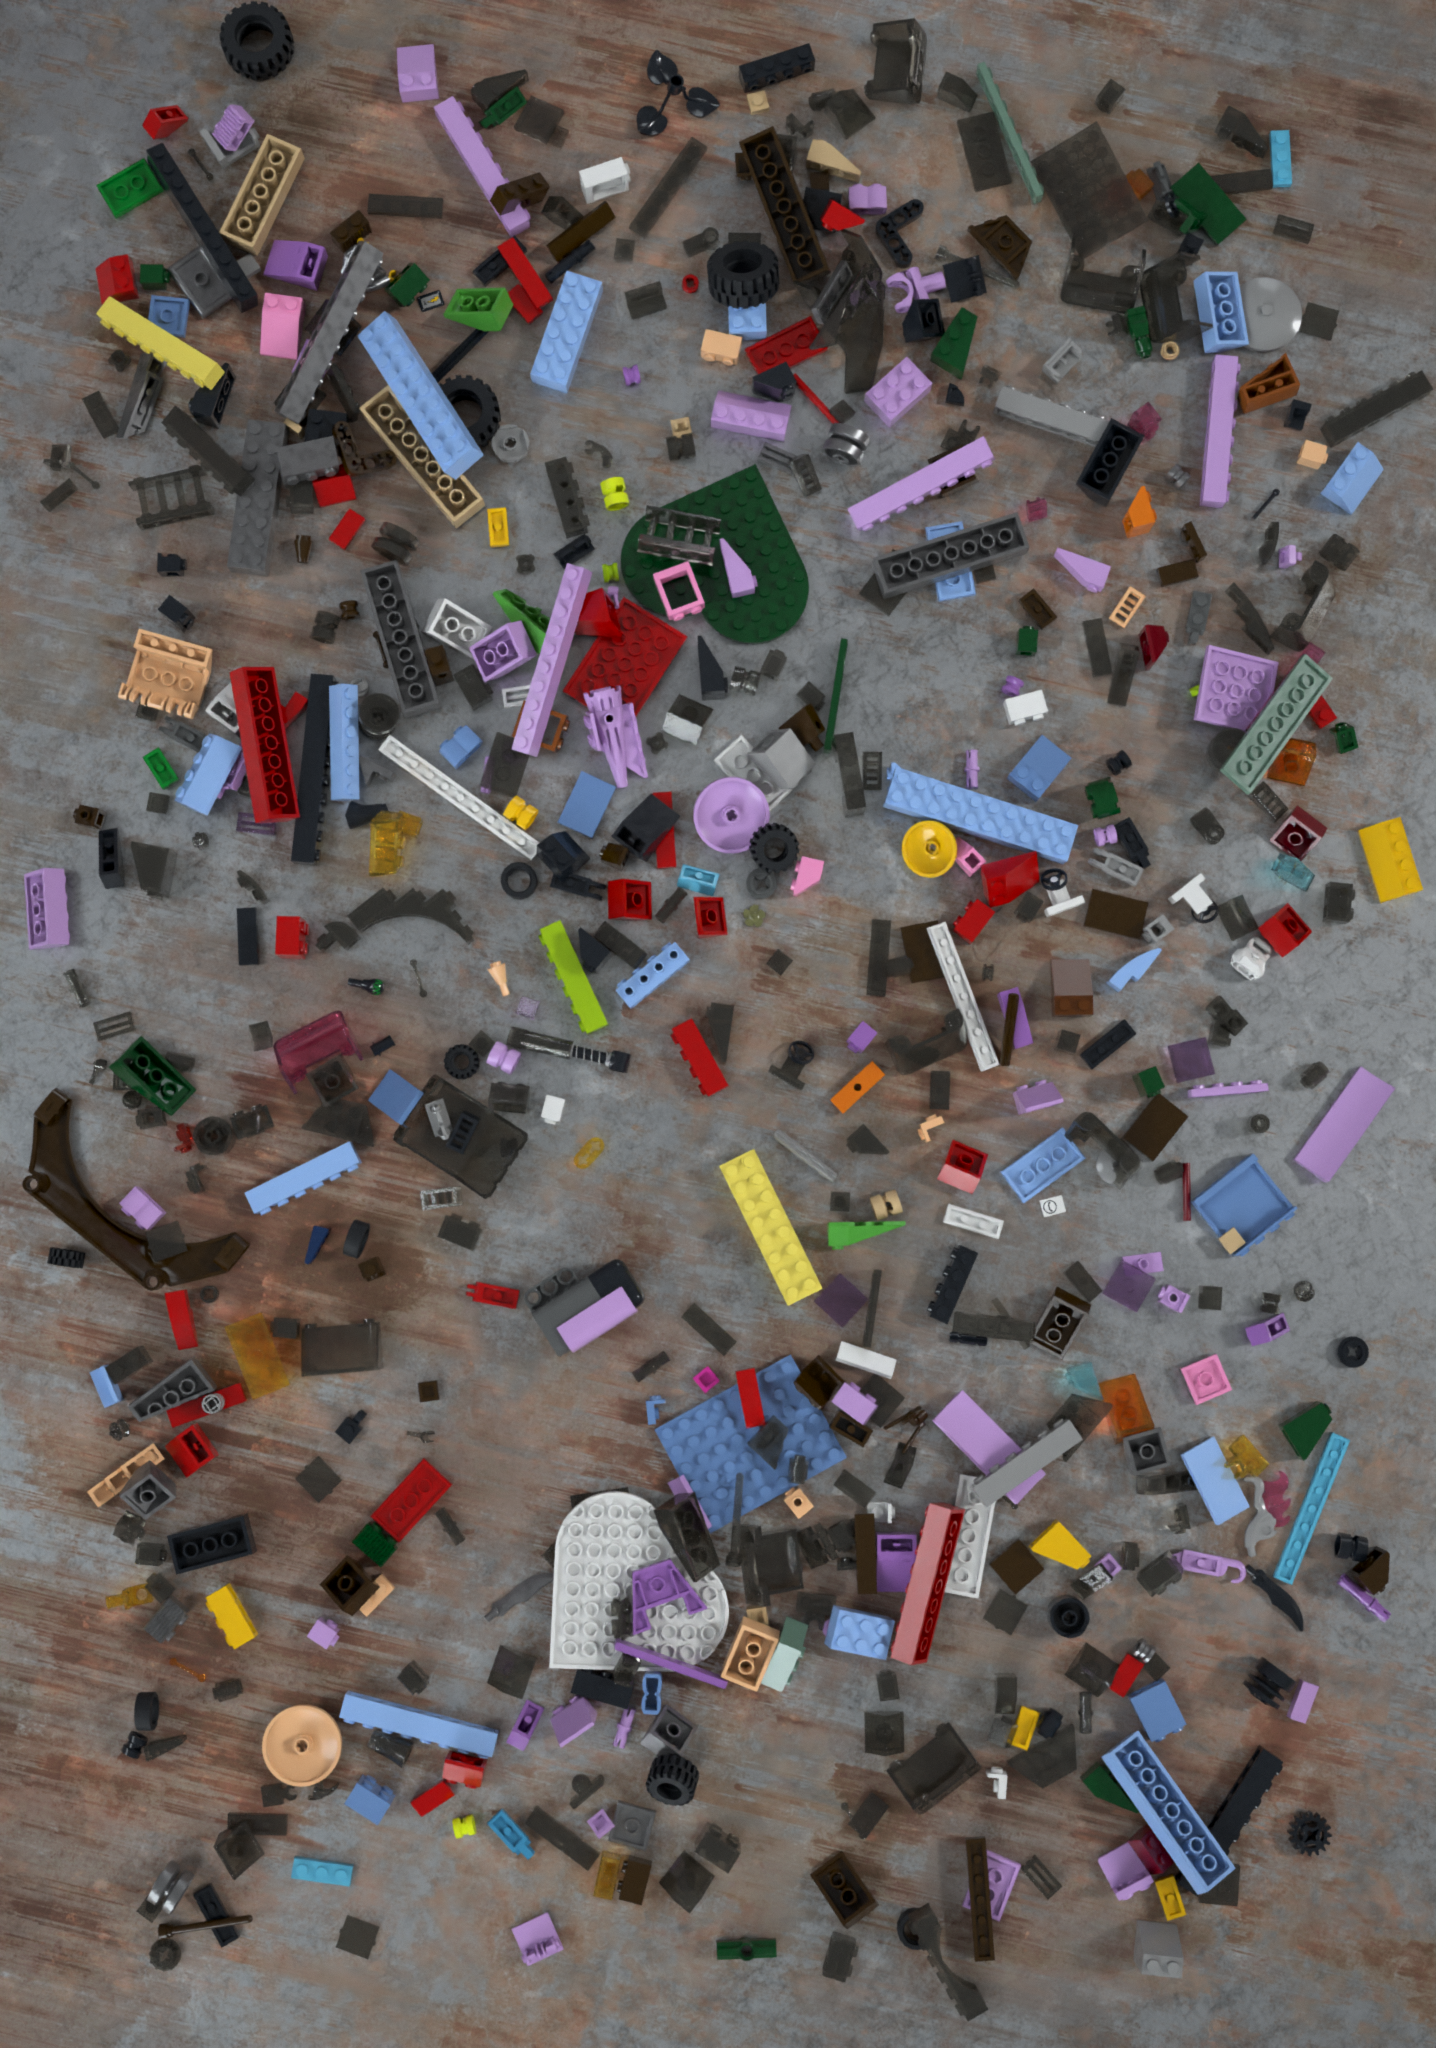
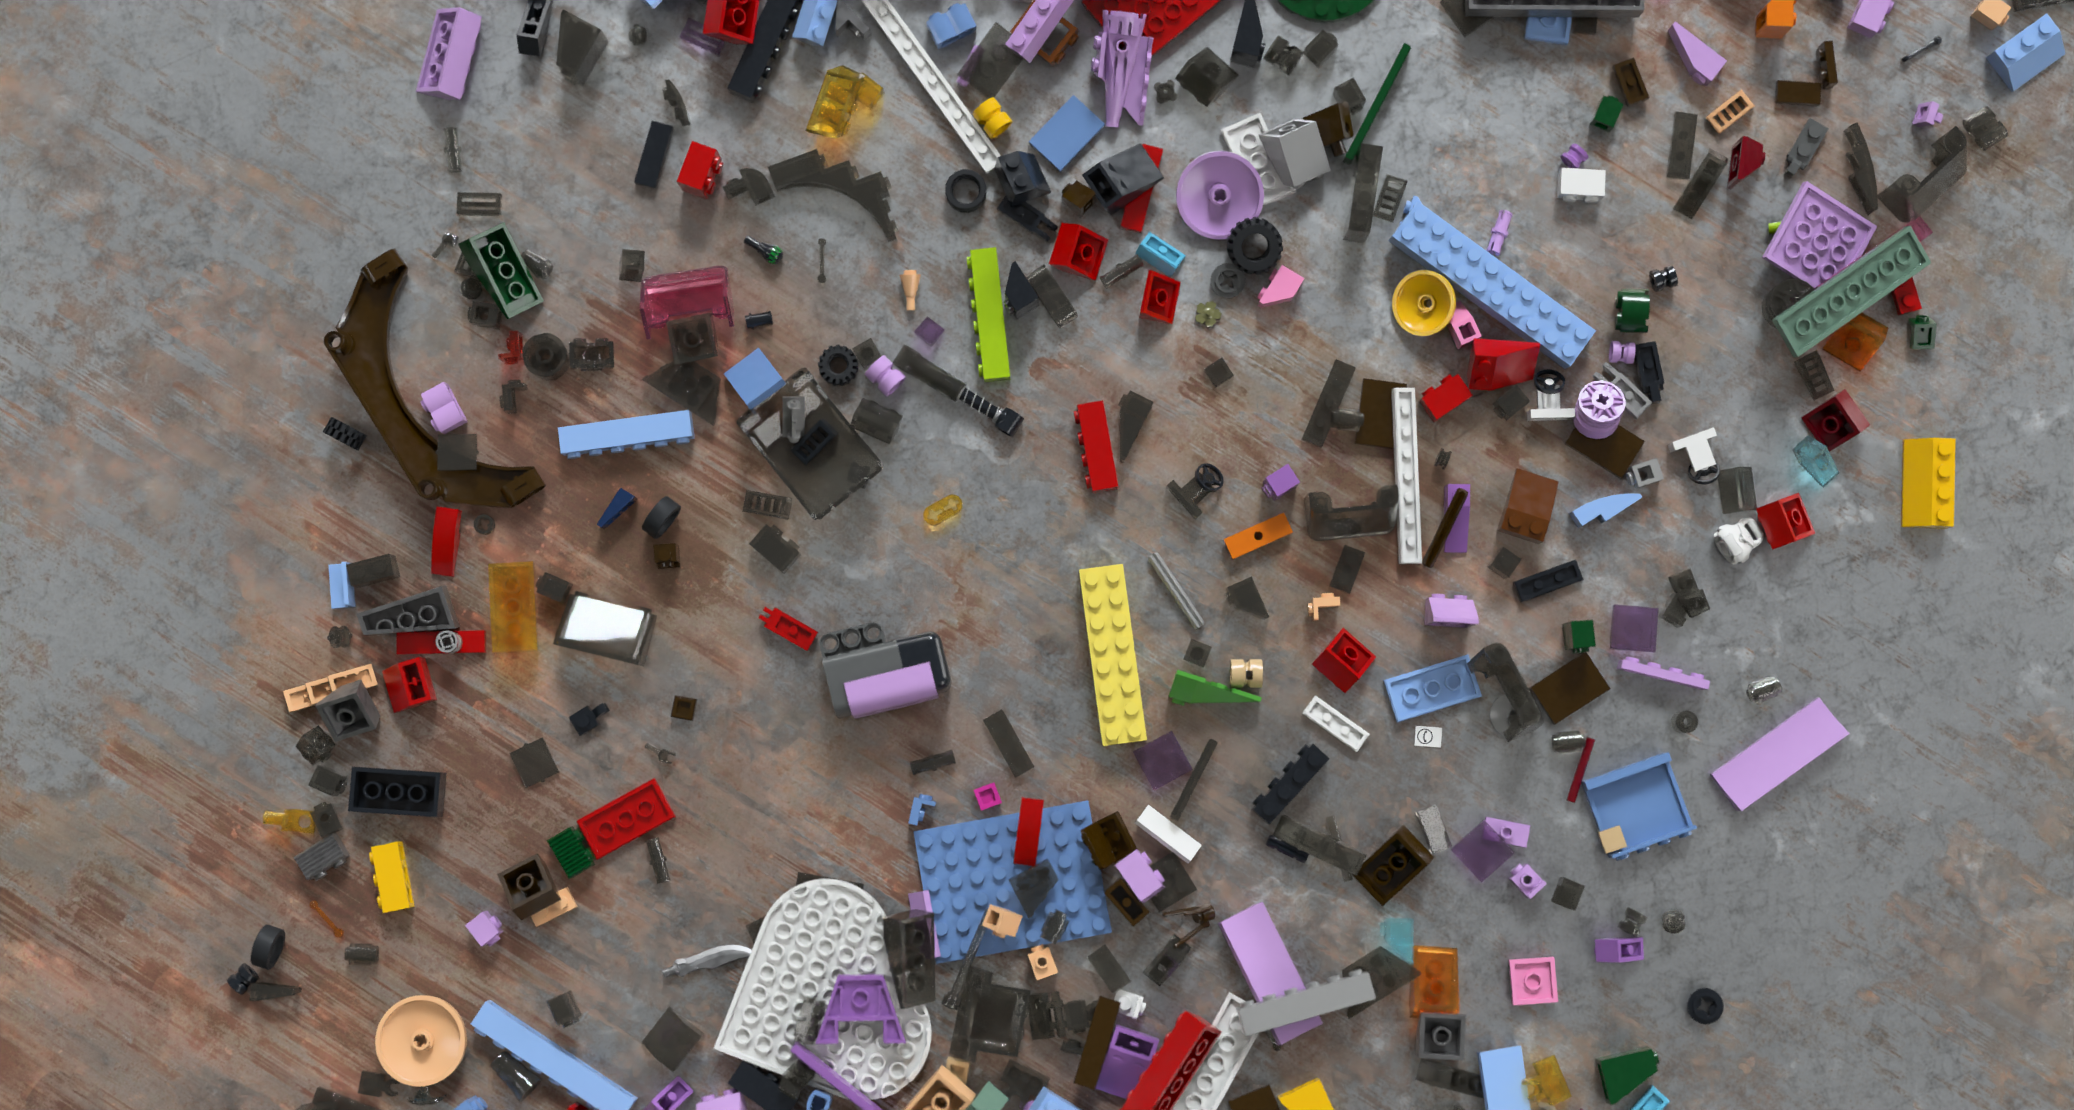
camera: 25 degrees right, 0 degrees up
black piece [345,801,389,829] -> none
white brick [541,1095,566,1125] -> none
light blue brick [616,942,690,1009] -> none
medium blue slope [1007,735,1071,802] -> none
clear smoke piece [1190,807,1225,845] -> none
clear smoke slope [1259,522,1279,565] -> none
clear smoke brick [1322,882,1355,924] -> none
none -> light nougat brick [982,904,1022,938]
none -> lavender wheel [1573,381,1626,439]

